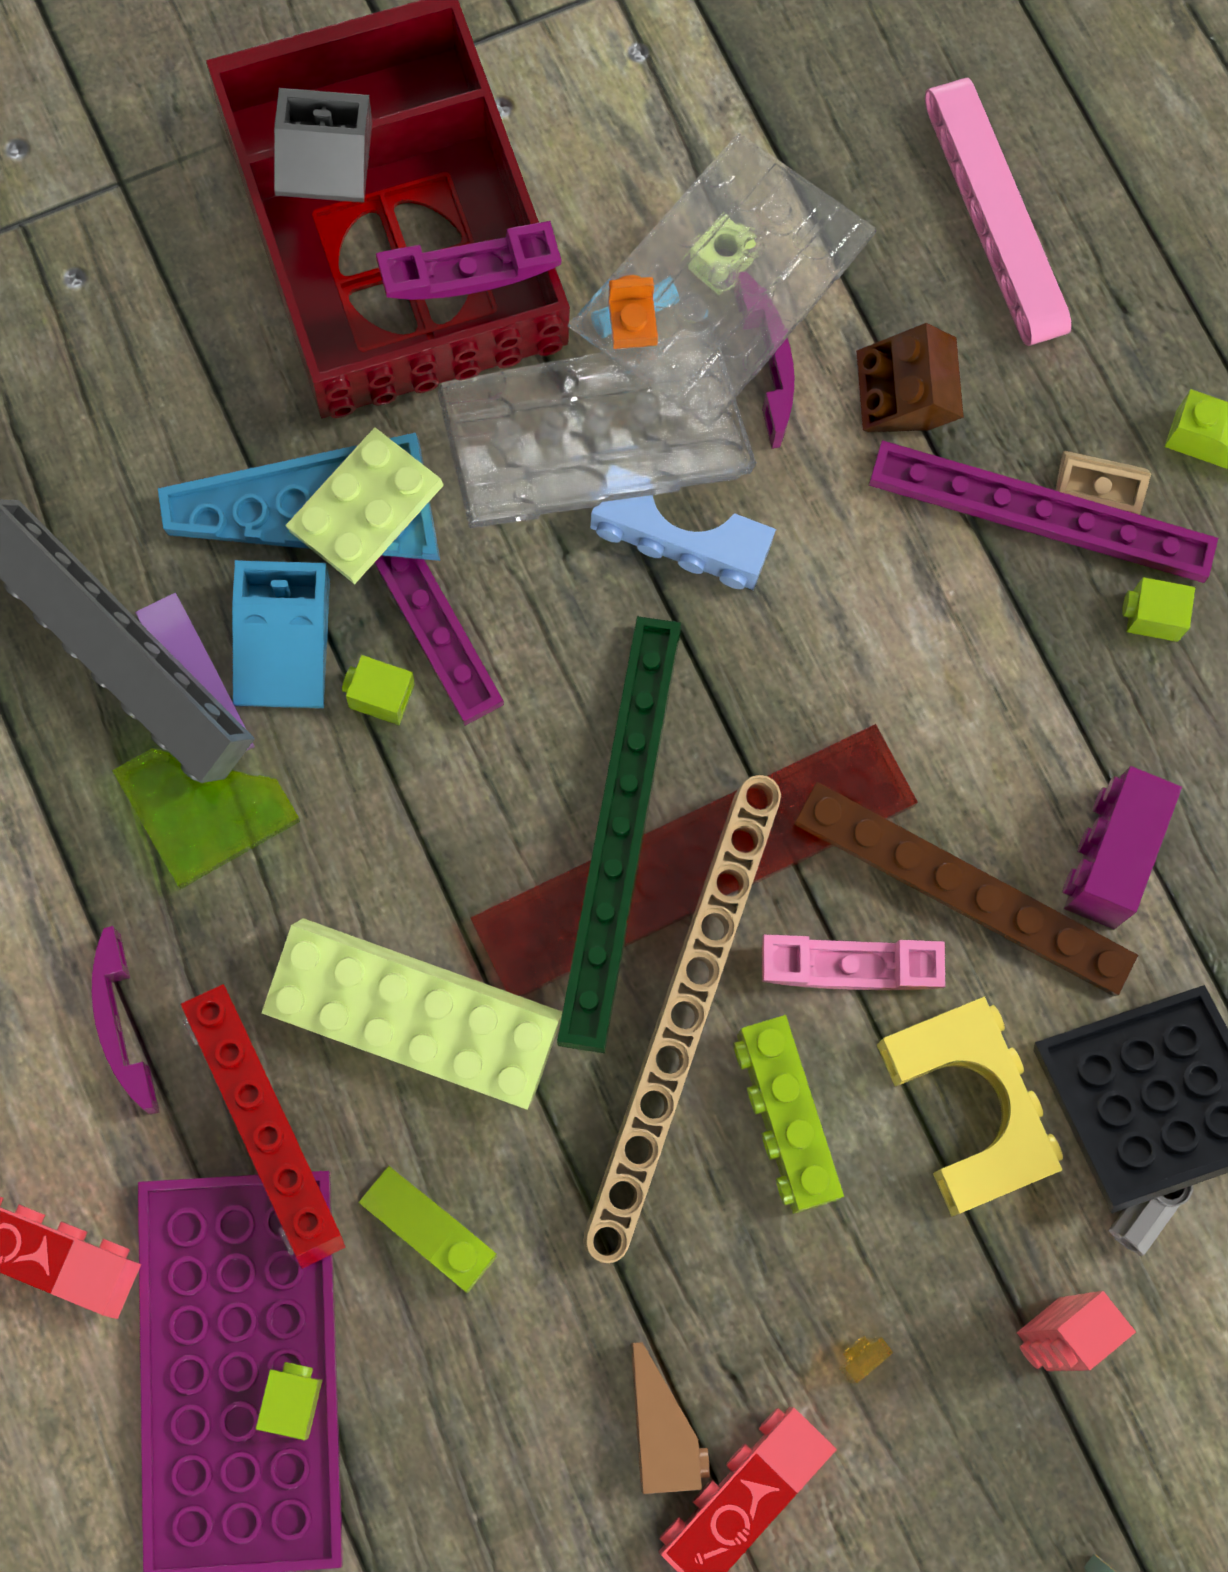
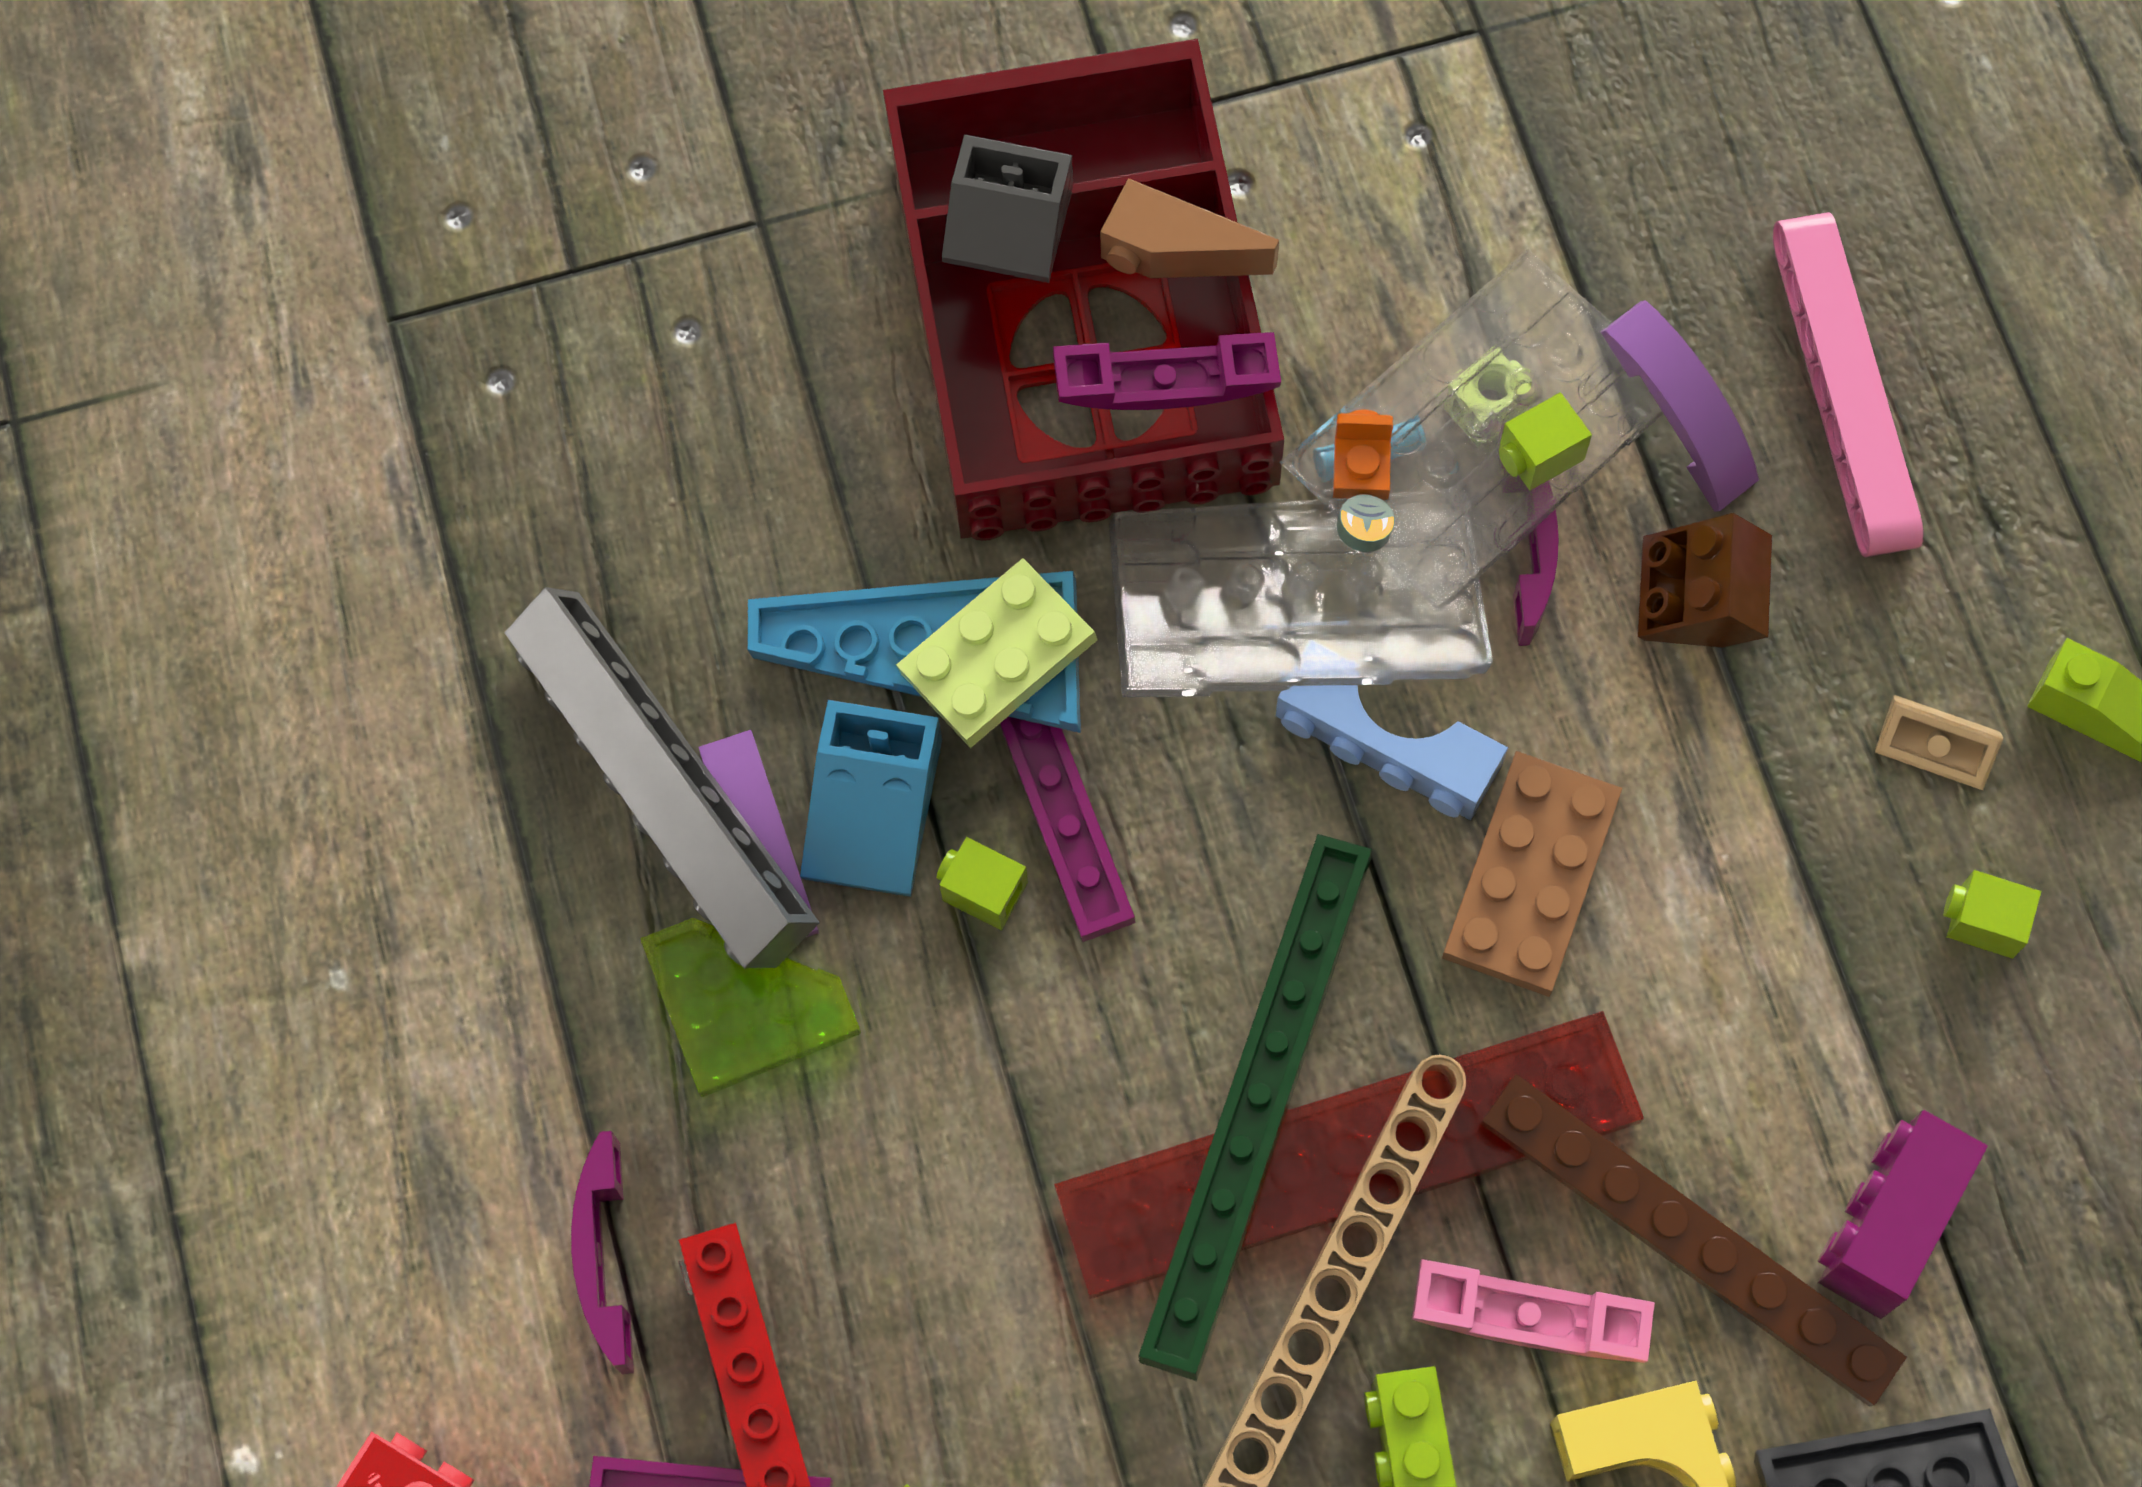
camera: 20 degrees right, 5 degrees down
yellowish green brick [262,918,562,1110] -> none
magenta plate [868,440,1219,583] -> none
none -> medium nougat slope [1100,178,1279,278]
none -> tile [1336,494,1395,552]
none -> medium nougat plate [1442,751,1622,997]
none -> lime brick [1499,392,1592,491]
none -> medium lavender slope [1601,300,1759,512]

